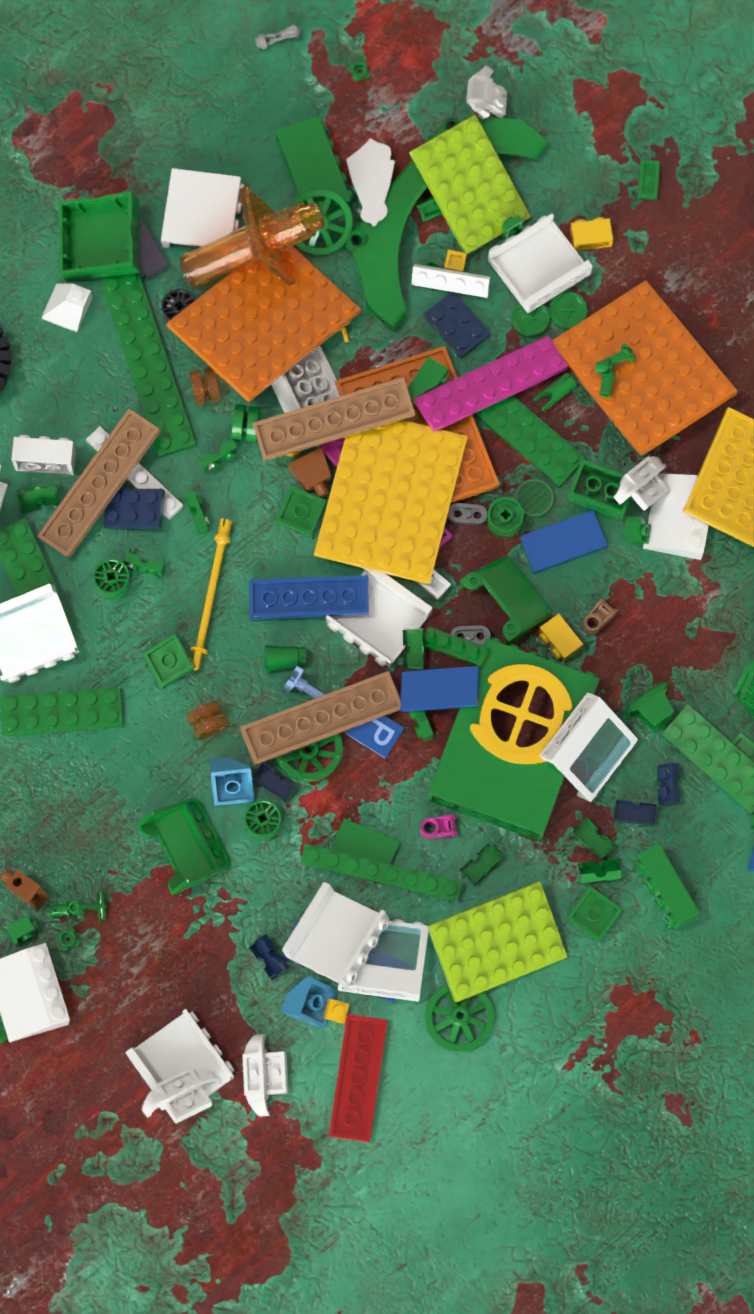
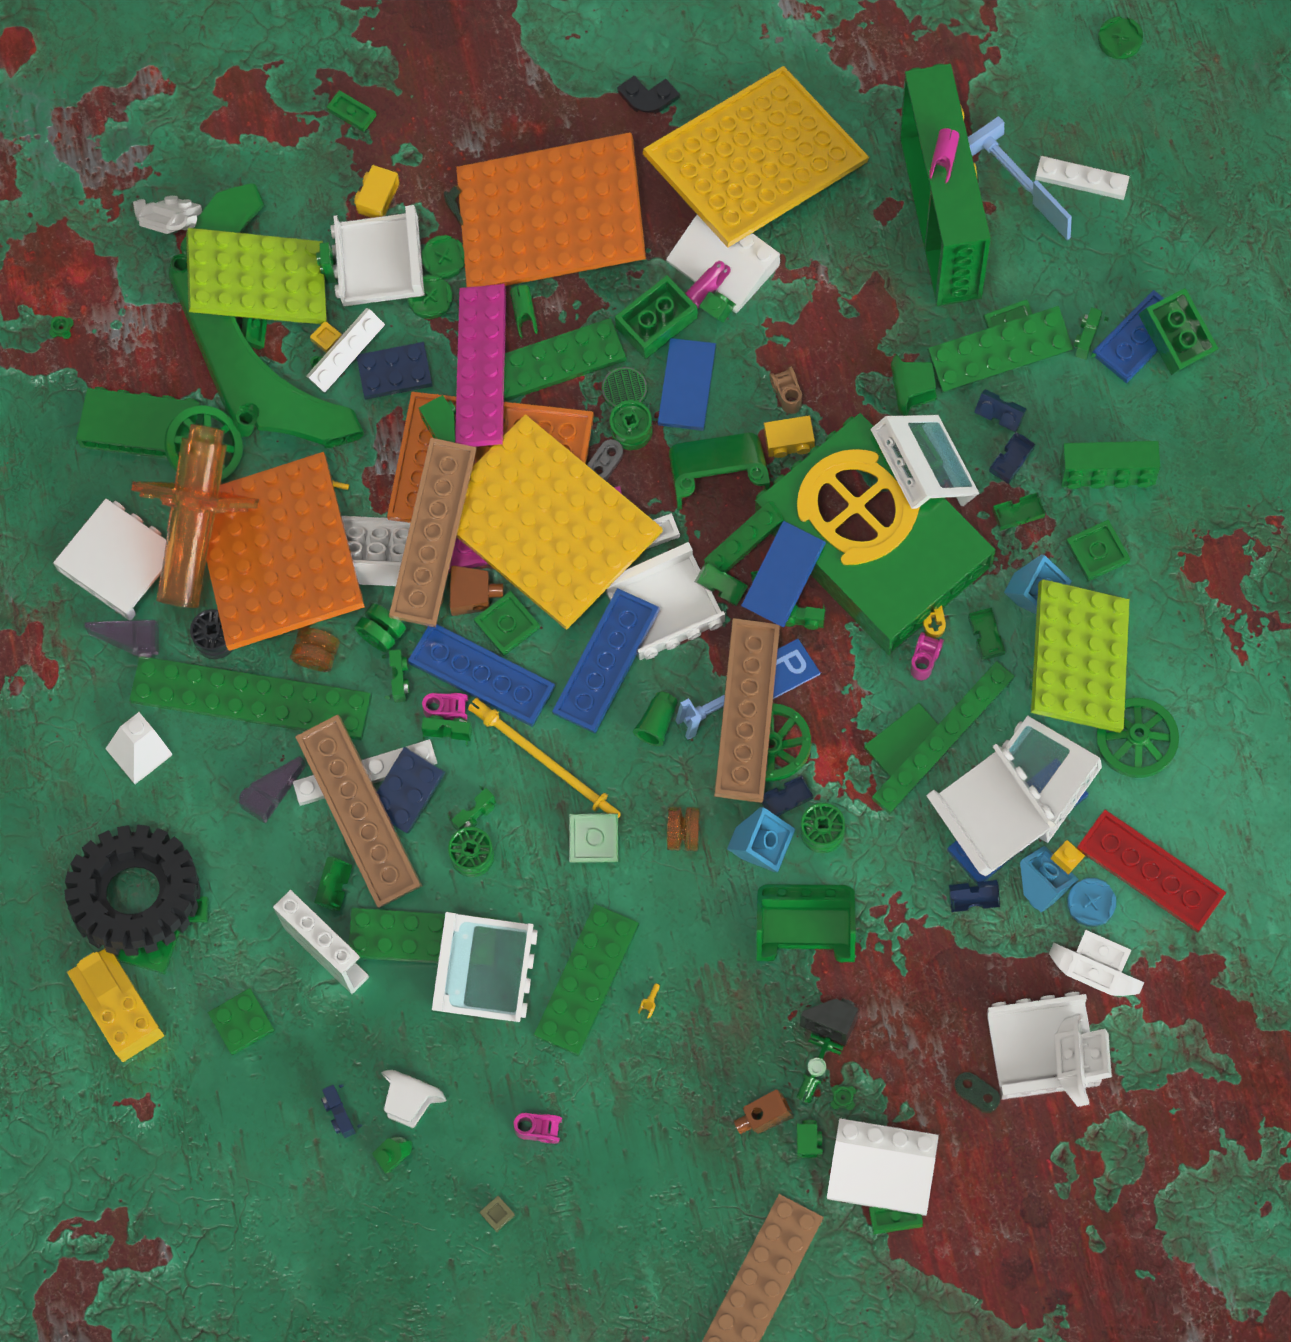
camera: 55 degrees left, 5 degrees down
white brick [11,435,76,475] -> none
green tile [58,192,141,282] -> none
white sticker [347,138,395,226] -> none
flat silver plate [451,625,490,646] -> none
green piece [578,859,621,883] -> none
green pin [595,344,636,398] -> none
white plate [614,456,670,511] -> none
none -> clear purple slope [239,756,306,824]
none -> blue plate [408,624,555,727]
none -> dark pink piece [422,693,468,721]
none -> clear green bar [444,185,464,226]
none -> yellow hand [638,984,660,1018]
none -> dark pink piece [685,261,731,309]
none -> pearl dark grey slope [800,998,858,1046]
none -> yellow beam [922,605,946,638]
none -> clear green plate [954,1072,1000,1113]
none -> dark azure slope [1004,555,1072,614]
none -> dark azure tile [1067,878,1116,927]

